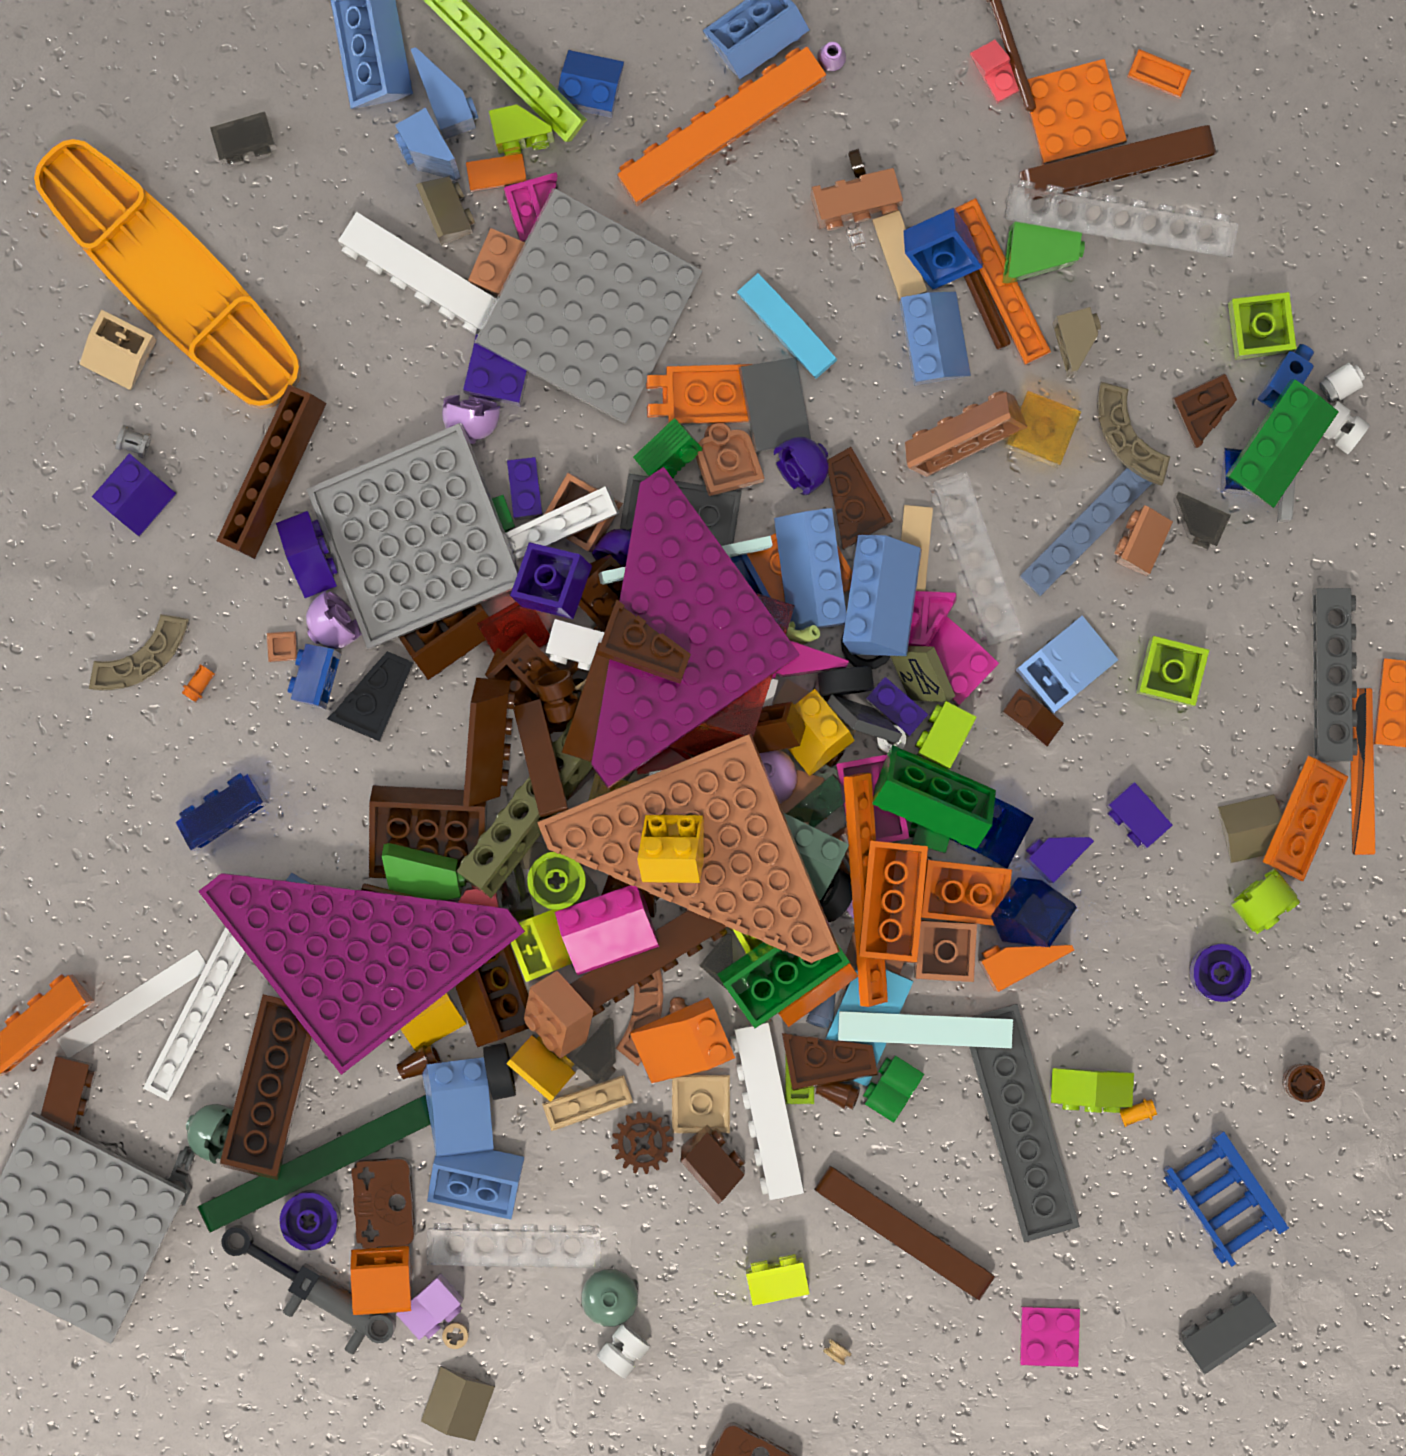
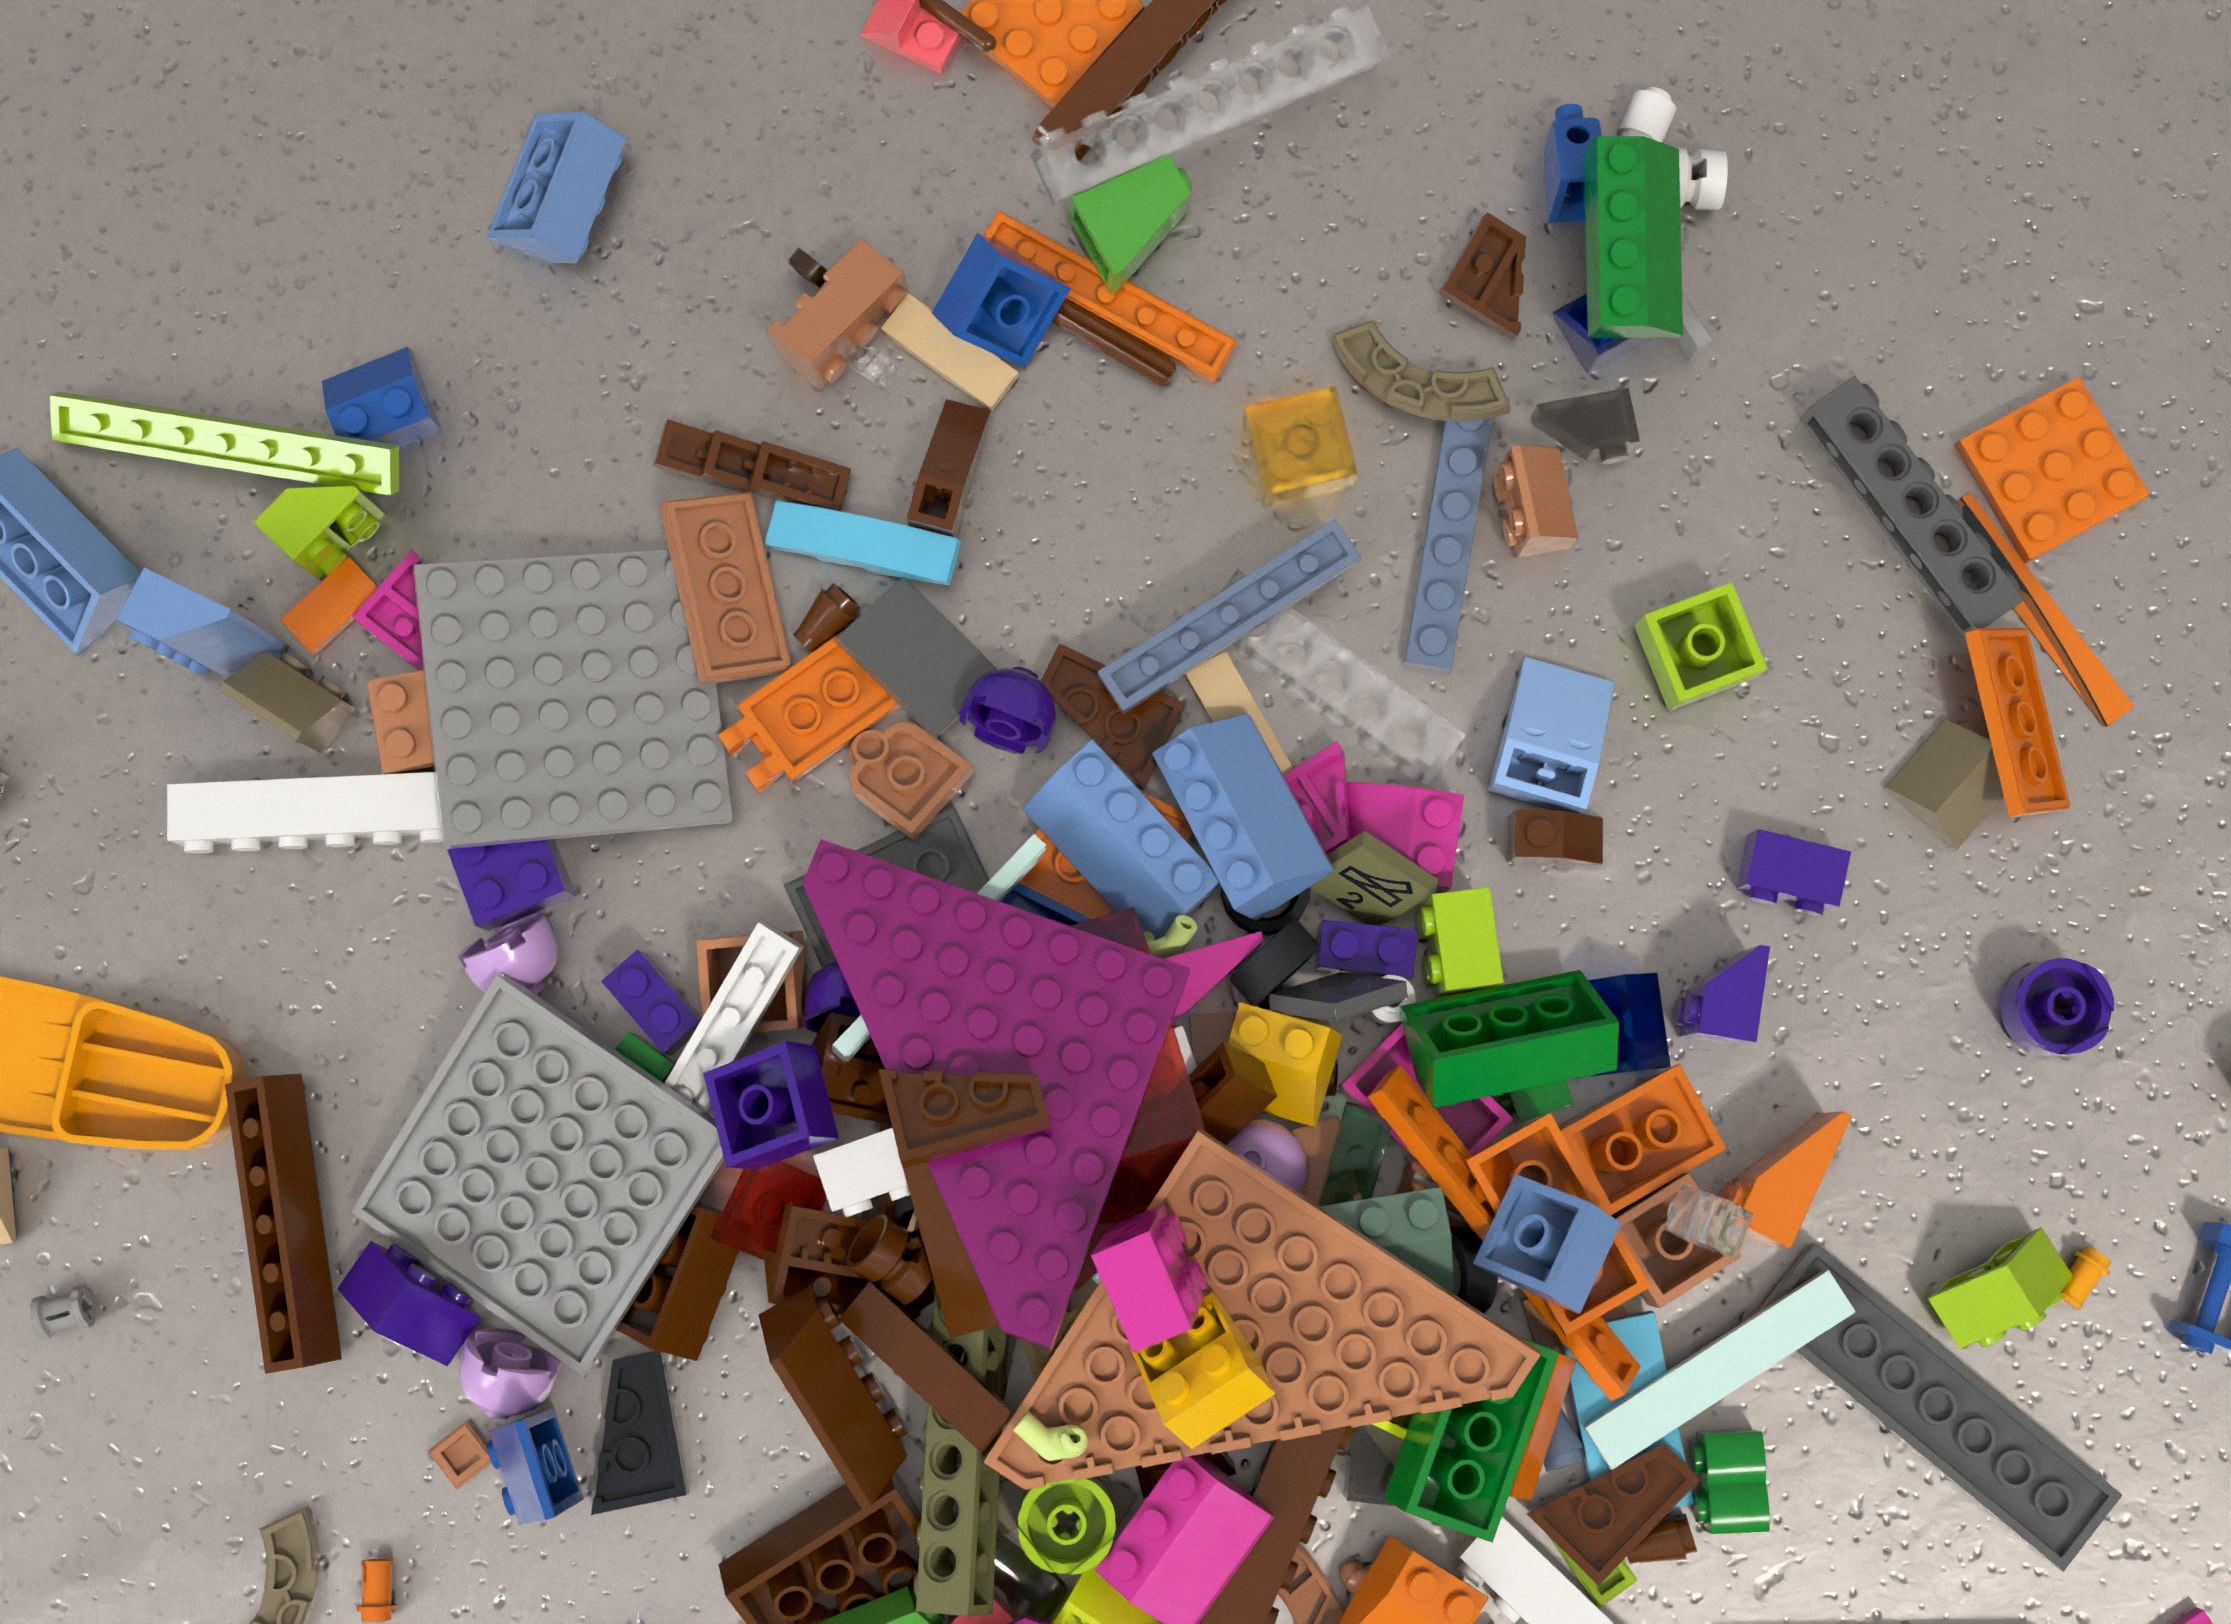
camera: 35 degrees left, 5 degrees down
dark purple slope [92,453,177,537] -> none
medium blue slope [411,47,478,140] -> none
orange brick [617,47,826,206] -> none
green brick [633,418,702,479] -> none
lavender cone [818,42,846,71] -> none
medium blue slope [900,292,971,386] -> none
nougat slope [905,391,1028,477] -> none
clear blue slope [991,877,1077,948] -> none
dark tan slope [1052,307,1101,378] -> none
lime brick [1228,292,1297,360] -> none
lime brick [1230,868,1300,934] -> none
none -> reddish brown slope [653,419,851,511]
none -> nougat tile [659,491,792,685]
none -> reddish brown cone [793,583,861,652]
none -> reddish brown slope [907,399,991,538]
none -> yellowish green arm [1012,1411,1088,1461]
none -> dark pink piece [1091,1203,1207,1353]
none -> sand blue plate [1097,519,1362,714]
none -> medium blue slope [1473,1174,1622,1314]
none -> clear brick [1664,1184,1754,1260]

